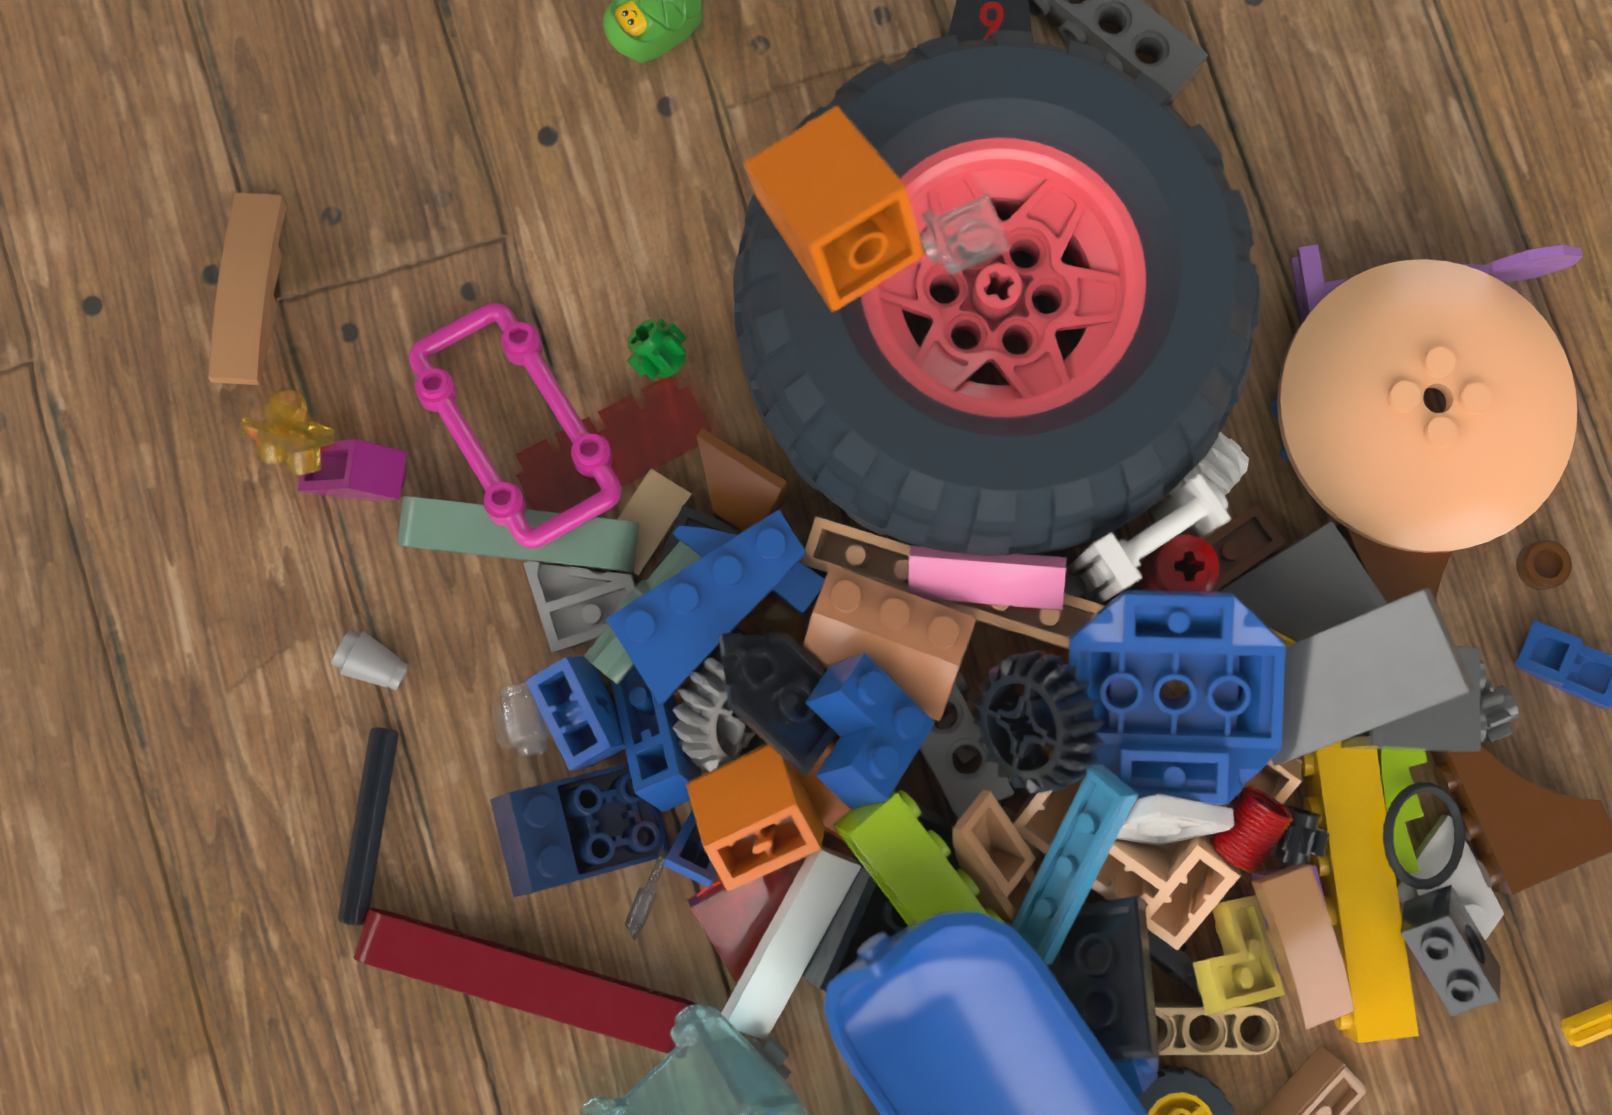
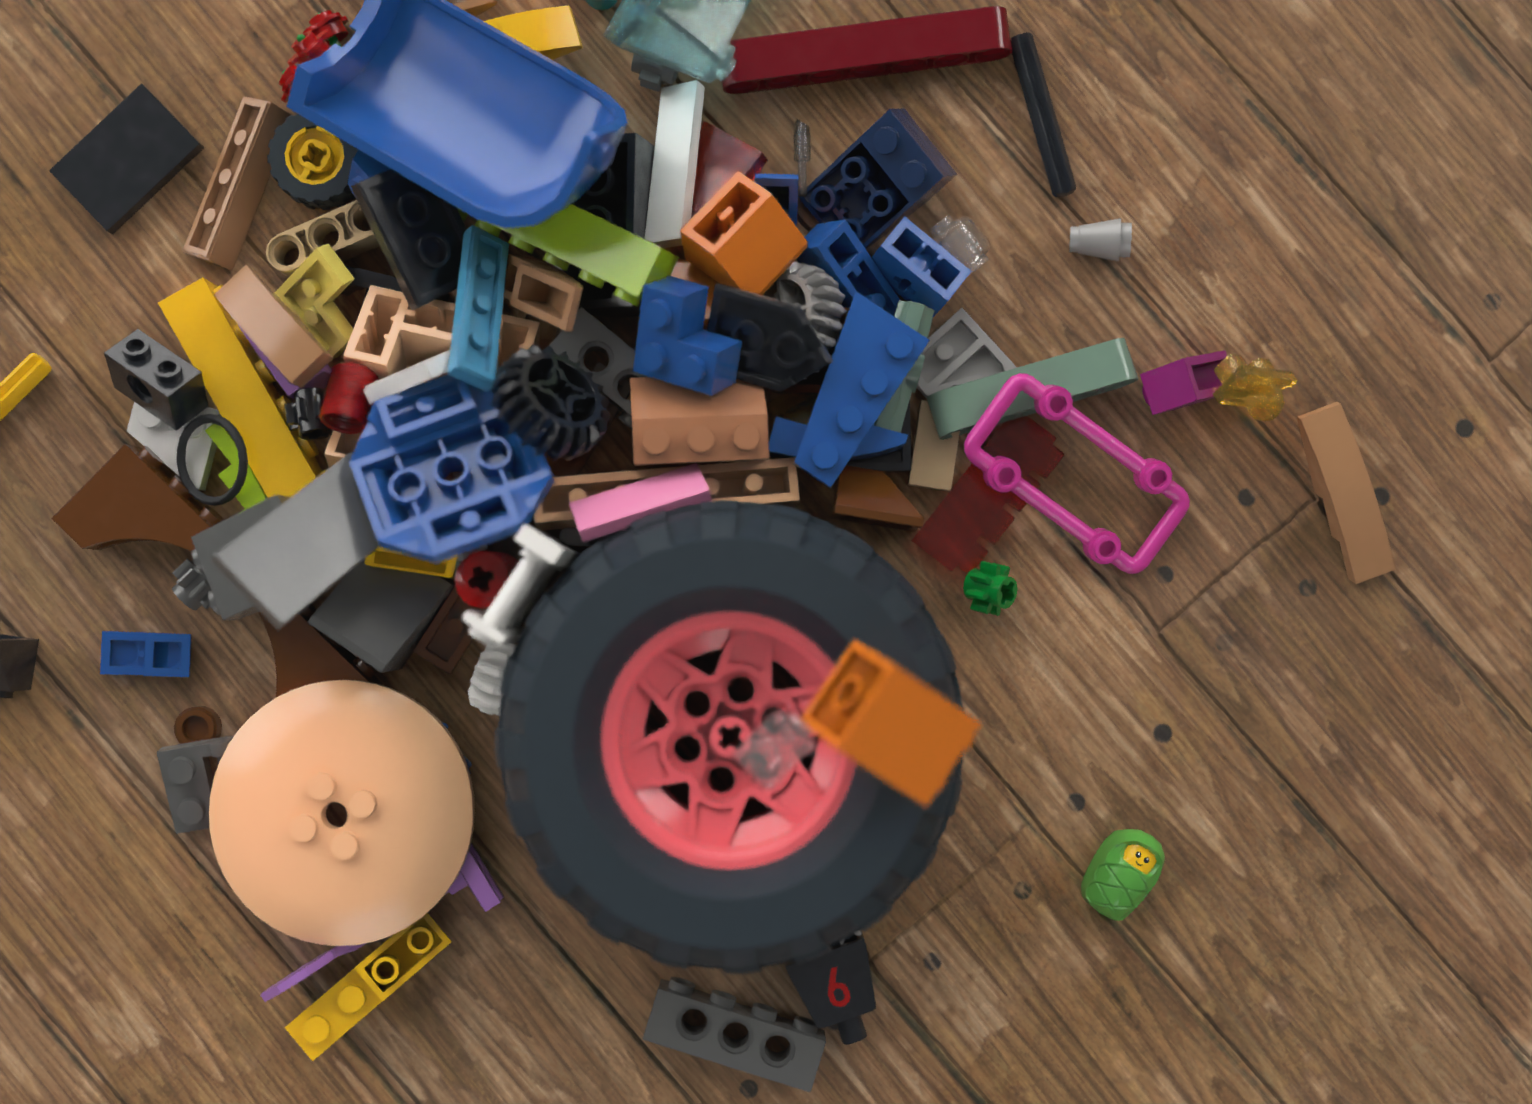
camera: 155 degrees right, 5 degrees up
none -> dark grey plate [156,736,234,834]
none -> yellow slope [285,912,452,1061]

